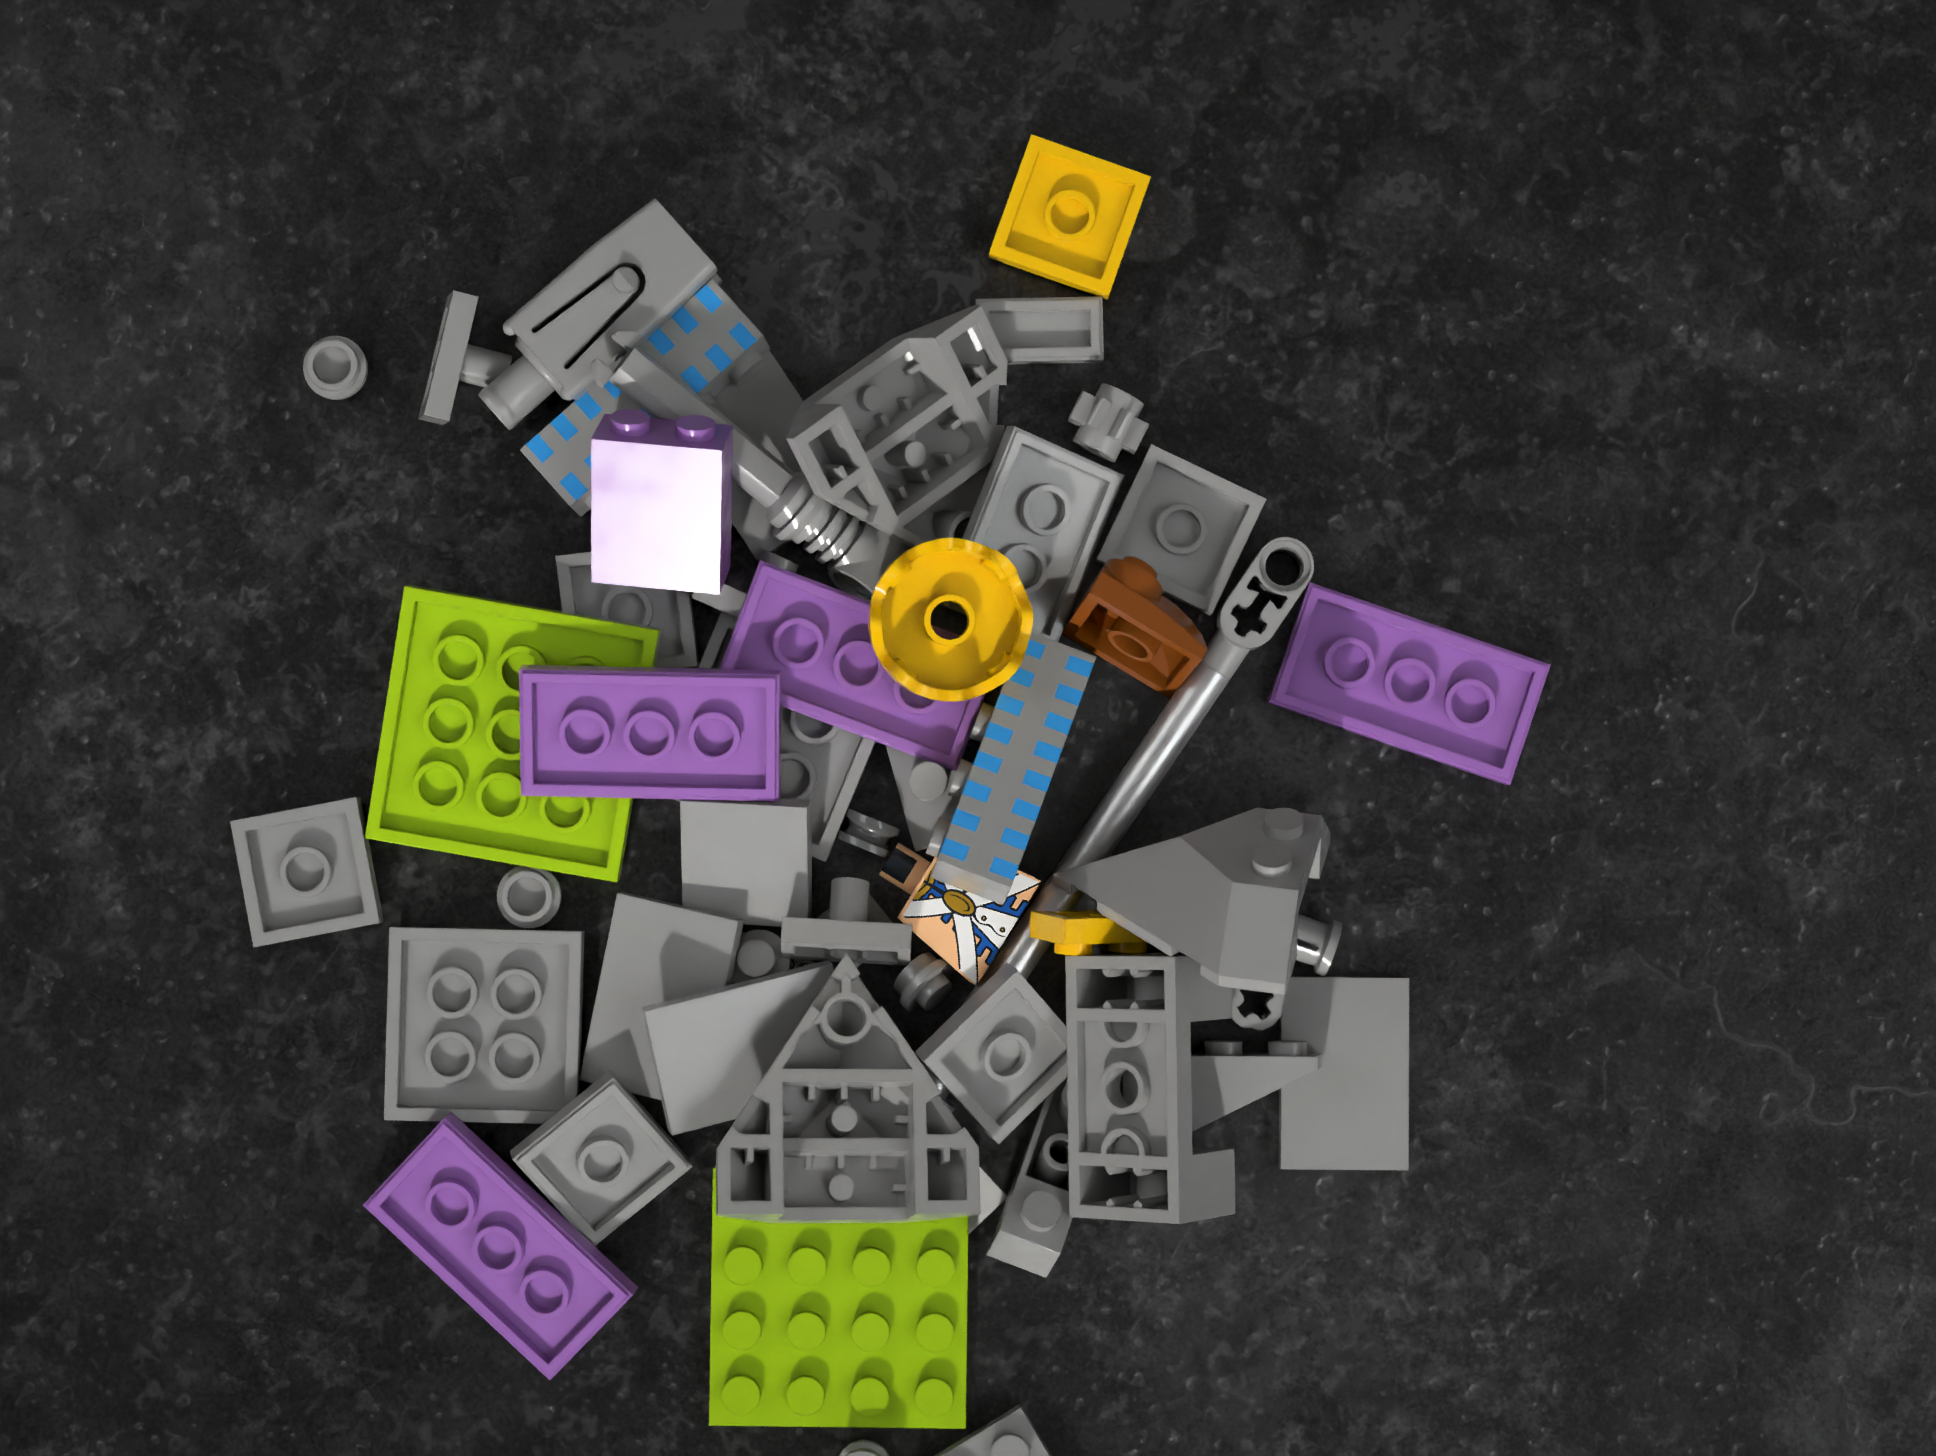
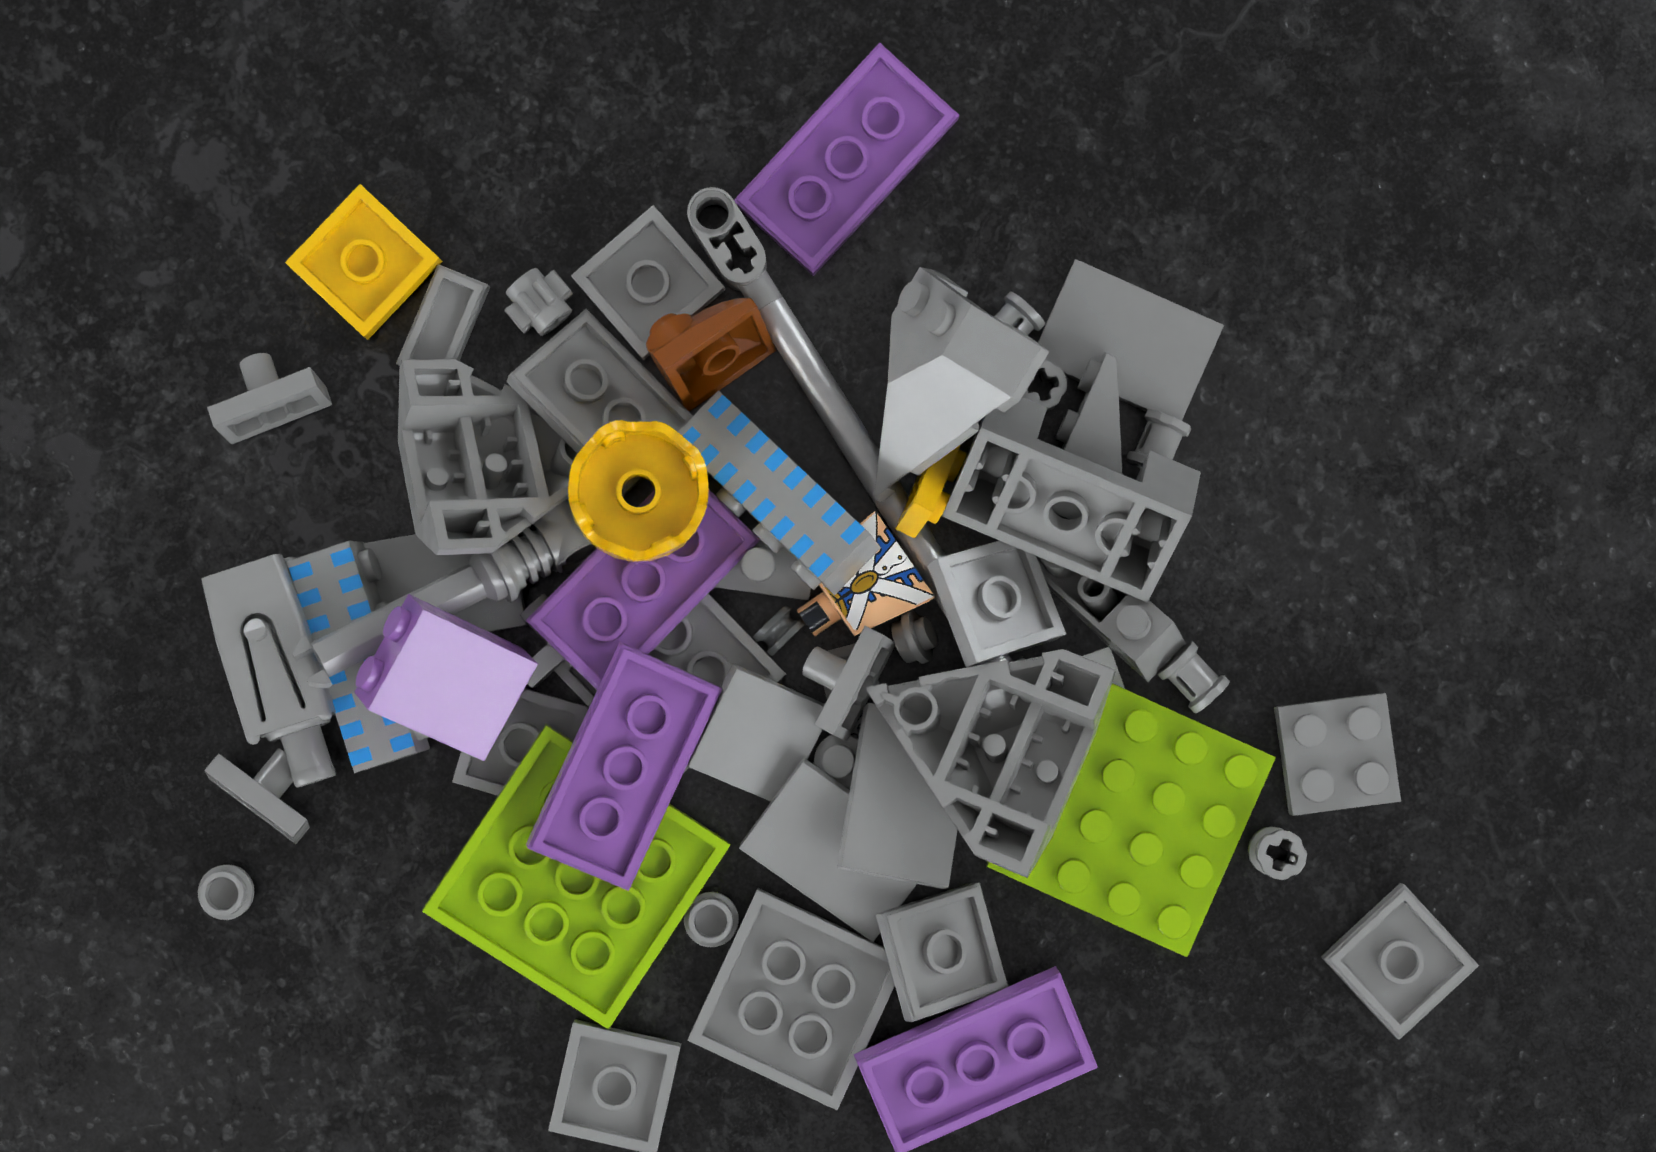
camera: 70 degrees left, 0 degrees up
none -> light grey tile [207,353,332,445]
none -> light grey bush [1125,409,1191,469]
none -> light grey bush [1157,641,1230,713]

